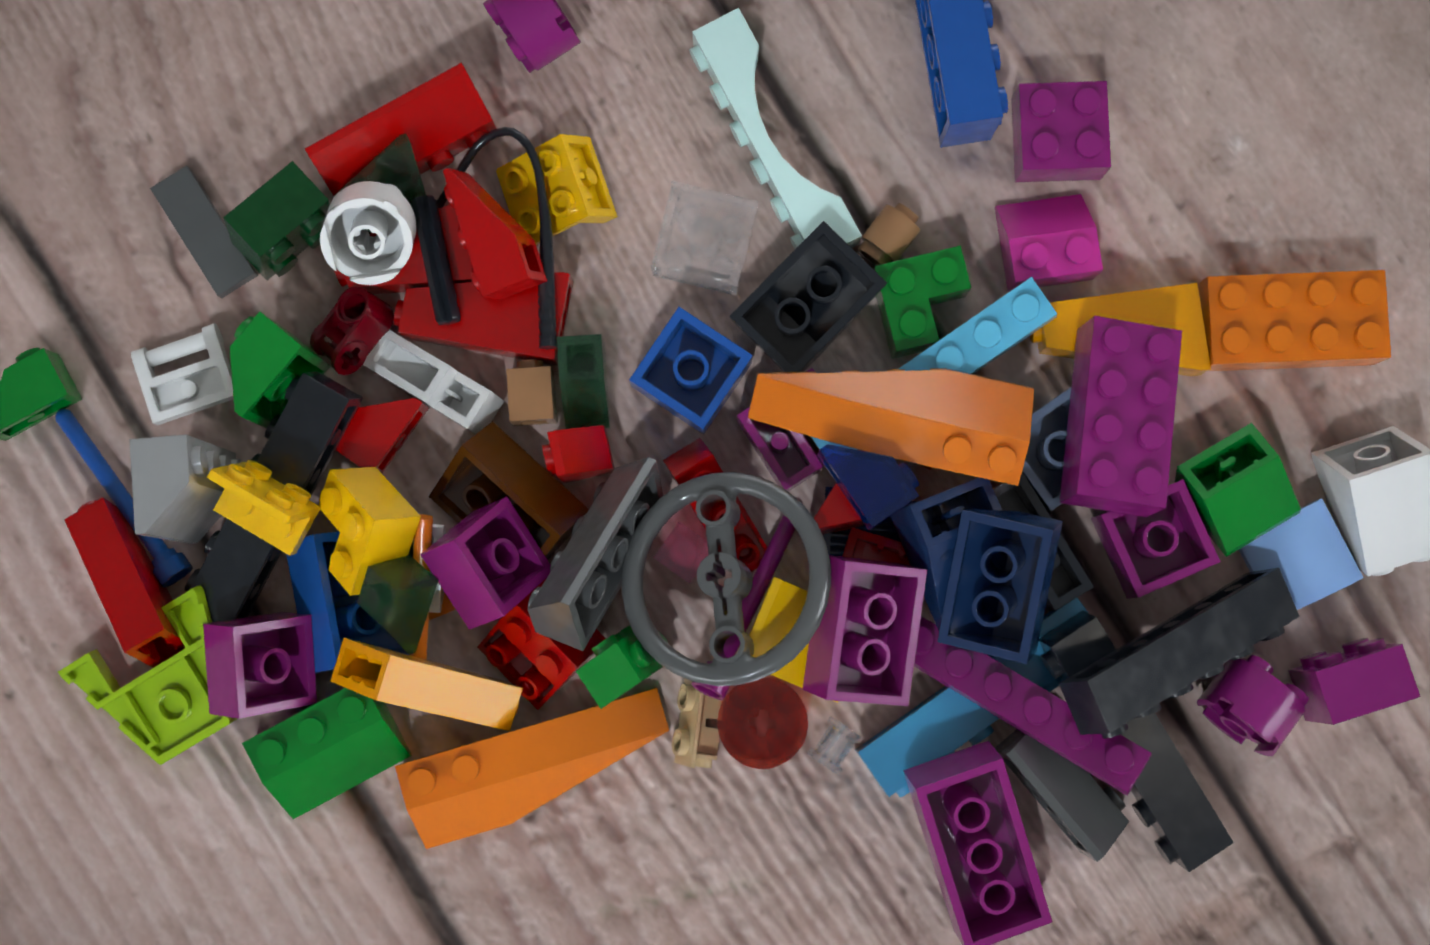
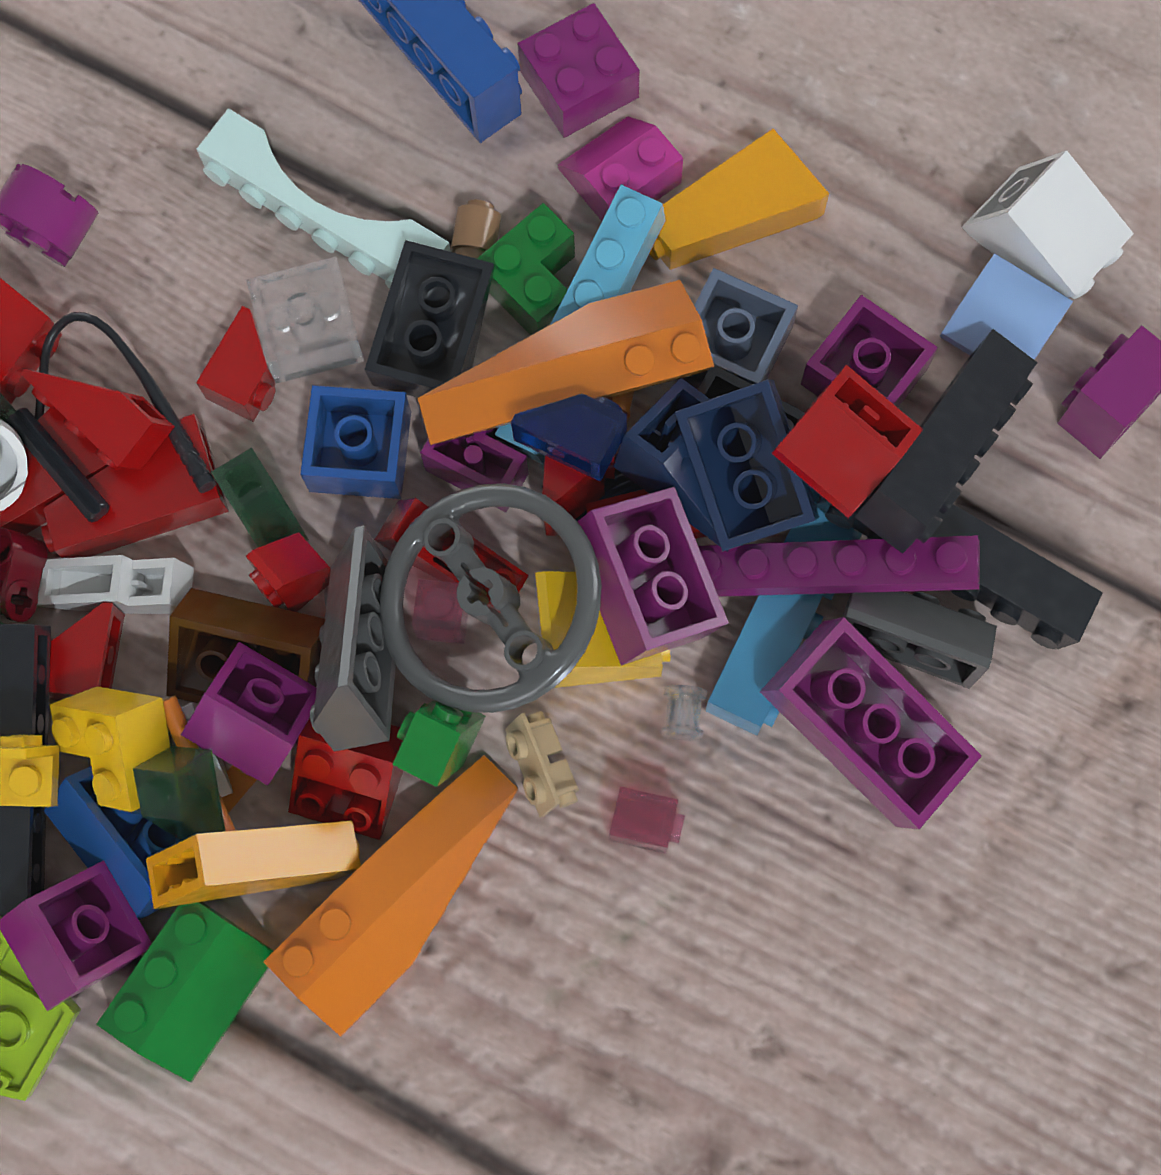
camera: 30 degrees left, 10 degrees down
yellow bracket [496,134,618,245] -> none
medium nougat brick [506,360,557,426] -> none
magenta piece [691,514,796,700] -> none
clear red brick [717,677,808,769] -> none
magenta brick [1060,316,1182,517] -> none
green slope [1174,423,1301,557] -> none
magenta brick [1197,655,1309,756] -> none
orange brick [1198,270,1391,371] -> none
none -> red slope [196,306,276,422]
none -> clear pink brick [609,786,685,854]
none -> red slope [772,365,923,518]

